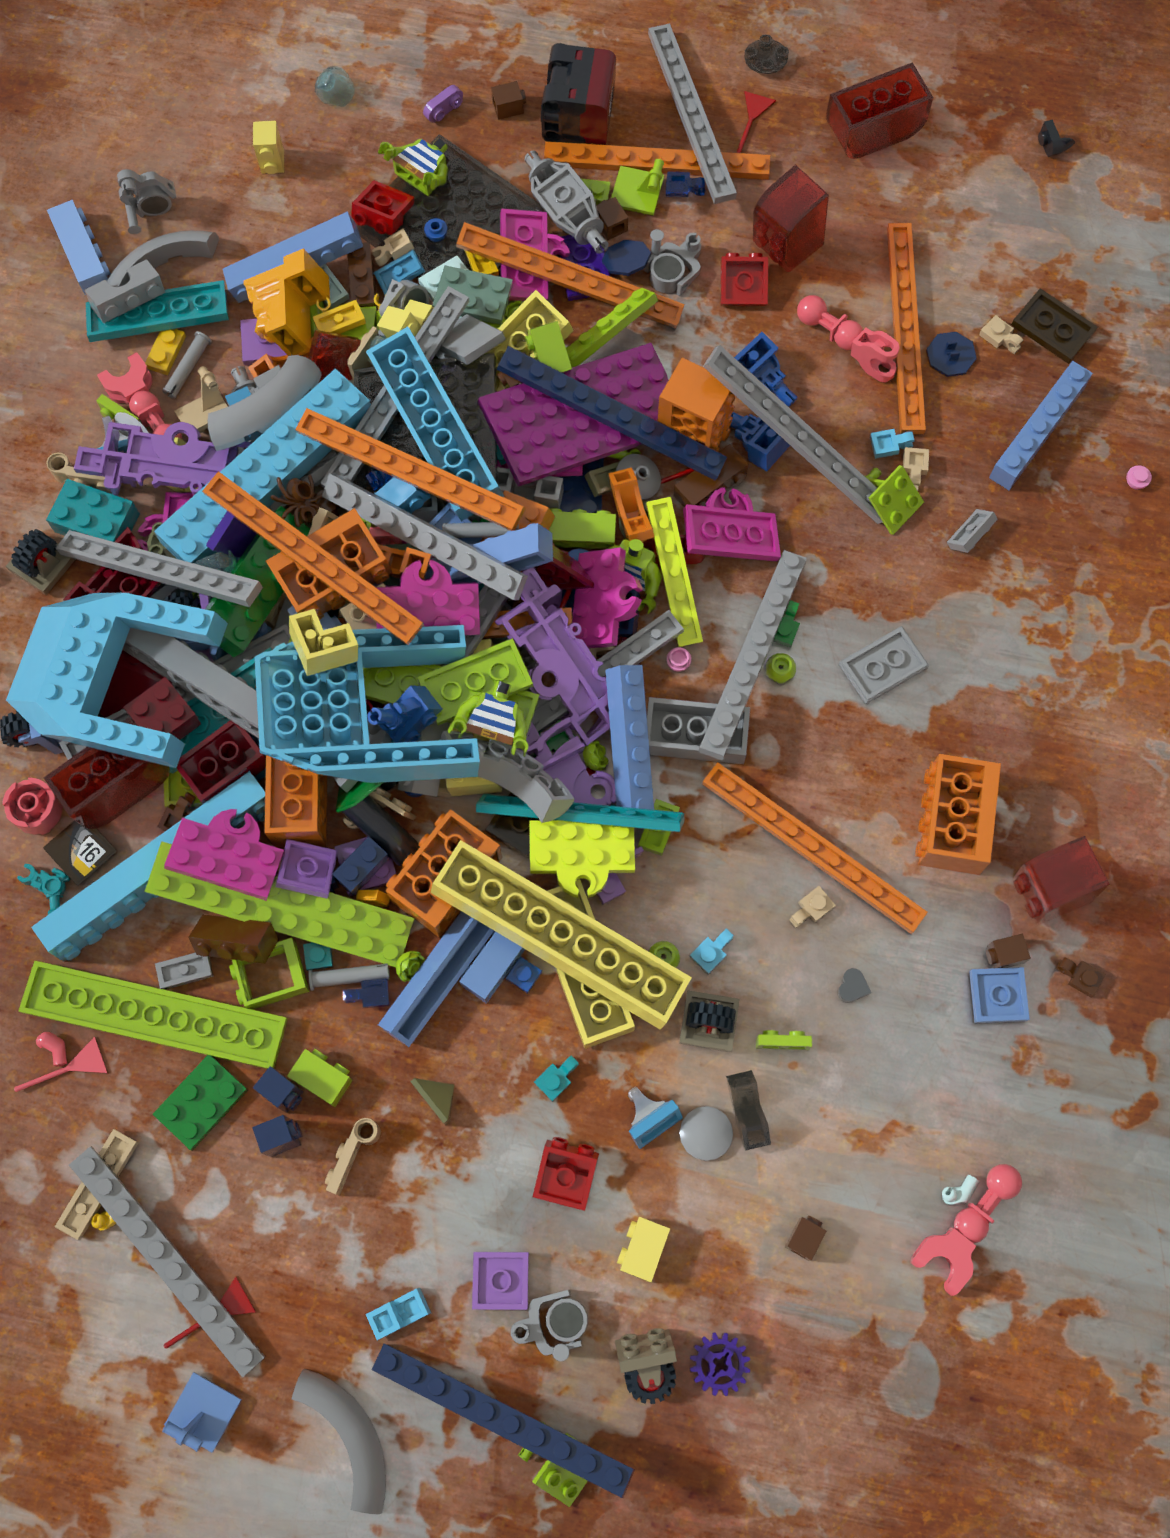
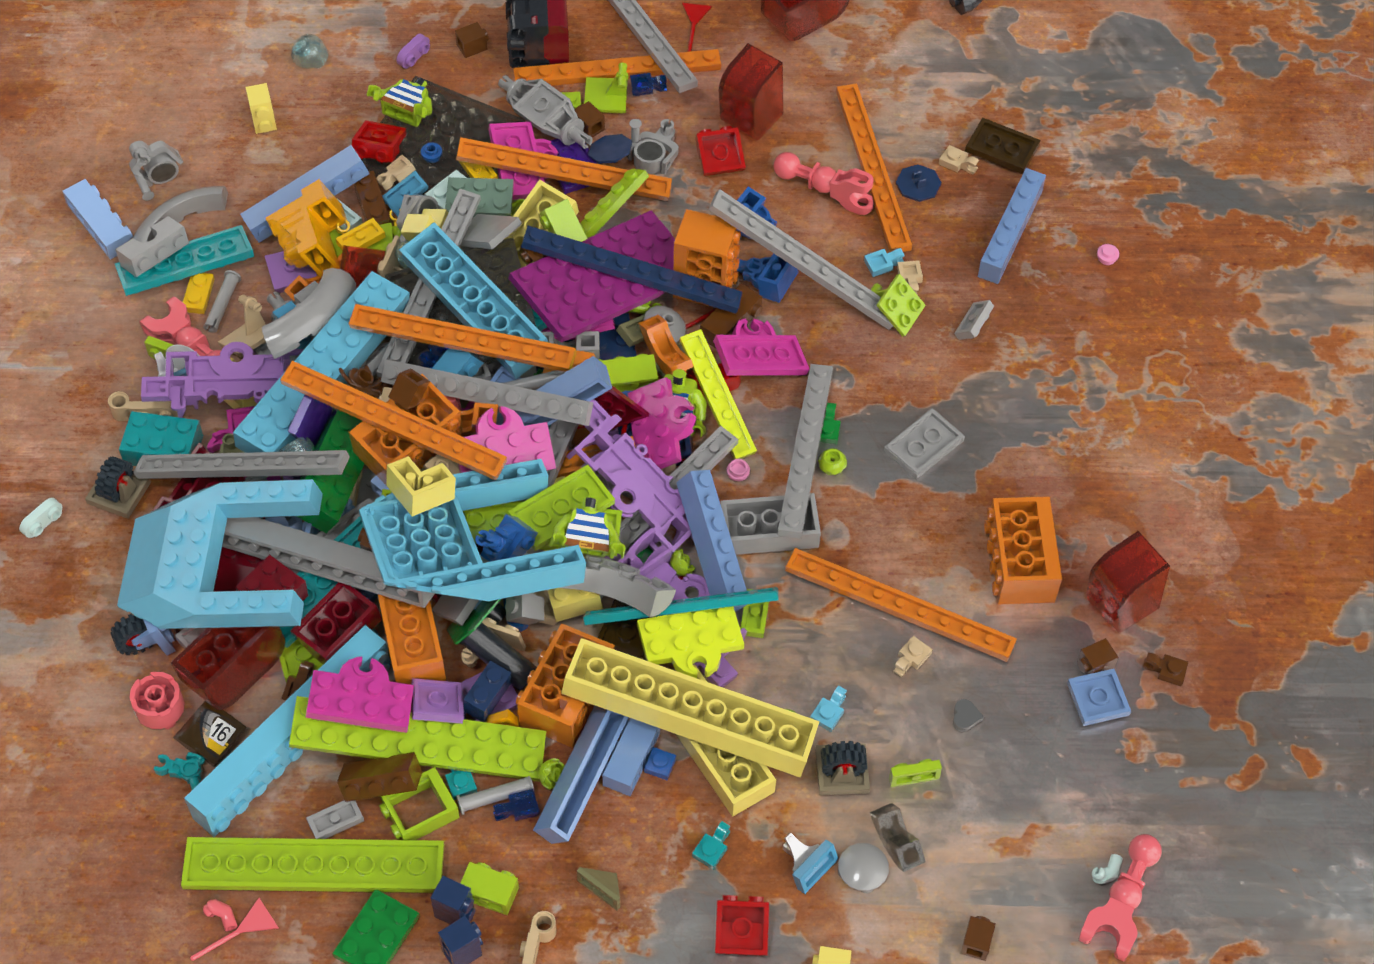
camera: 15 degrees left, 15 degrees down
none -> reddish brown brick [388,368,430,410]

